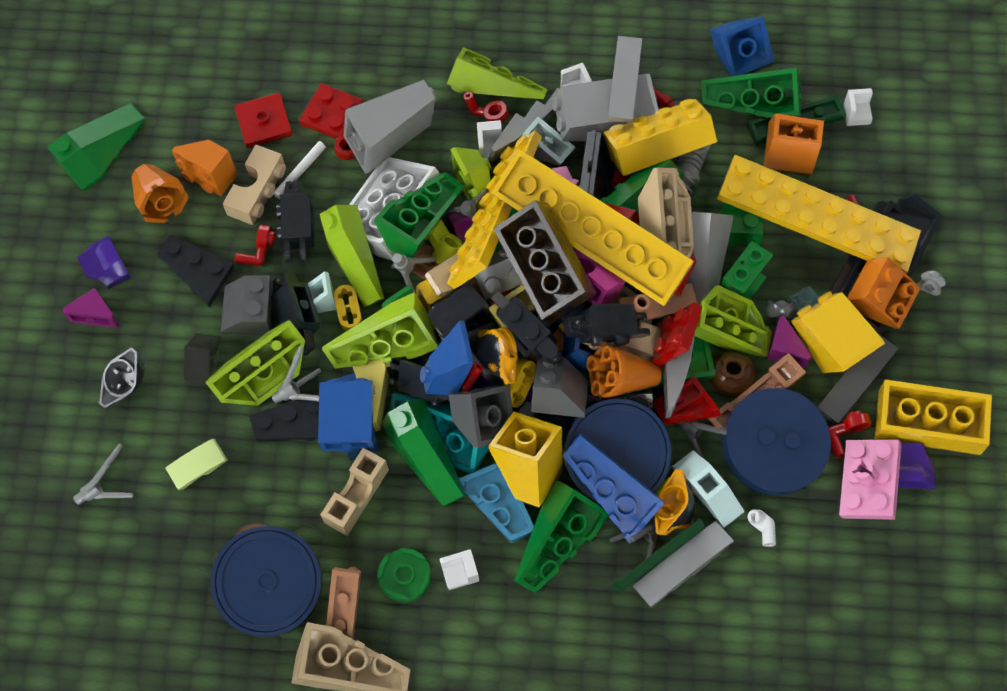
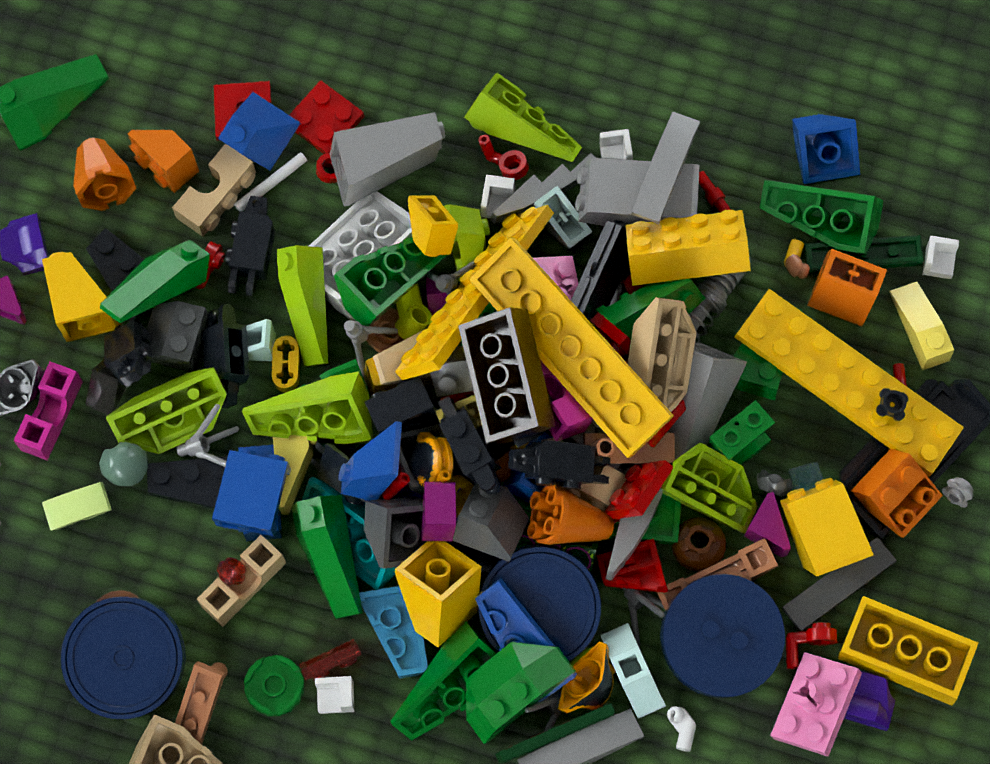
camera: 15 degrees right, 5 degrees up
none -> dark pink arch [14,362,83,461]
none -> yellow slope [42,252,123,342]
none -> sand green hair [99,442,148,487]
none -> green wedge [100,240,210,323]
none -> black hinge [104,316,152,387]
none -> clear red plate [217,557,247,585]
none -> blue slope [218,92,301,171]
none -> clear red plate [299,639,362,681]
none -> yellow slope [408,195,459,257]
none -> magenta slope [421,482,456,542]
none -> green wedge [466,641,576,744]
none -> nougat arm [784,239,810,279]
none -> black plate [876,388,908,421]
none -> light yellow slope [889,282,954,371]

